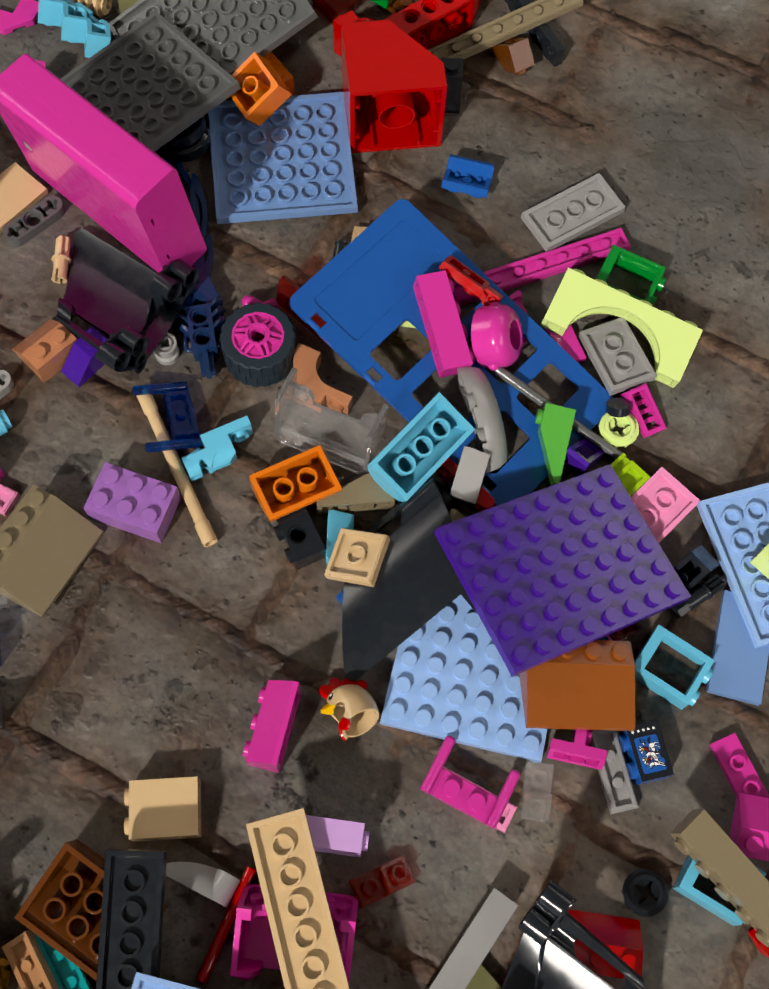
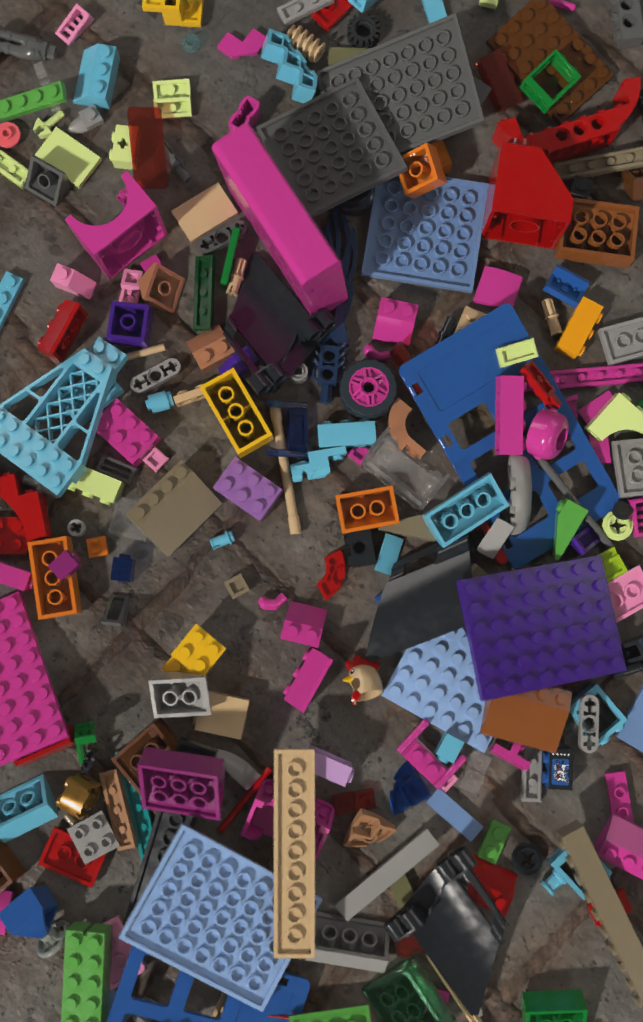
camera: 20 degrees right, 15 degrees up
tan tile [324,528,390,587] -> none
none -> magenta slope [137,747,225,821]
none -> light grey slope [148,671,212,718]
none -> yellow bracket [162,623,227,676]
none -> tan plate [173,384,205,407]
none -> dark green plate [193,255,216,331]
none -> yellow brick [200,367,274,459]
none -> medium azure pin [209,530,235,550]
none -> green tile [220,227,240,286]
none -> dark tan plate [224,573,250,600]
none -> dark pink arm [258,592,288,611]
none -> dark pink slope [280,601,327,648]
none -> red tile [317,549,346,601]
none -> medium azure brick [318,418,377,450]
none -> medium nougat brick [343,808,397,847]
none -> dark pink tile [347,447,373,466]
none -> dark pink slope [372,297,418,347]
none -> clear blue brick [390,761,432,815]
none -> medium blue tile [425,788,483,842]
none -> medium azure brick [434,732,464,764]
none -> dark pink slope [473,266,523,309]
none -> bright green plate [476,818,511,865]
none -> yellowish green tile [495,338,539,368]
none -> medium azure bush [540,869,567,896]
none -> tan axle [541,298,563,337]
none -> light orange brick [553,296,604,360]
none -> dark orange slope [554,198,640,269]
none -> dark pink tile [578,390,613,425]
none -> light grey beam [578,694,599,753]

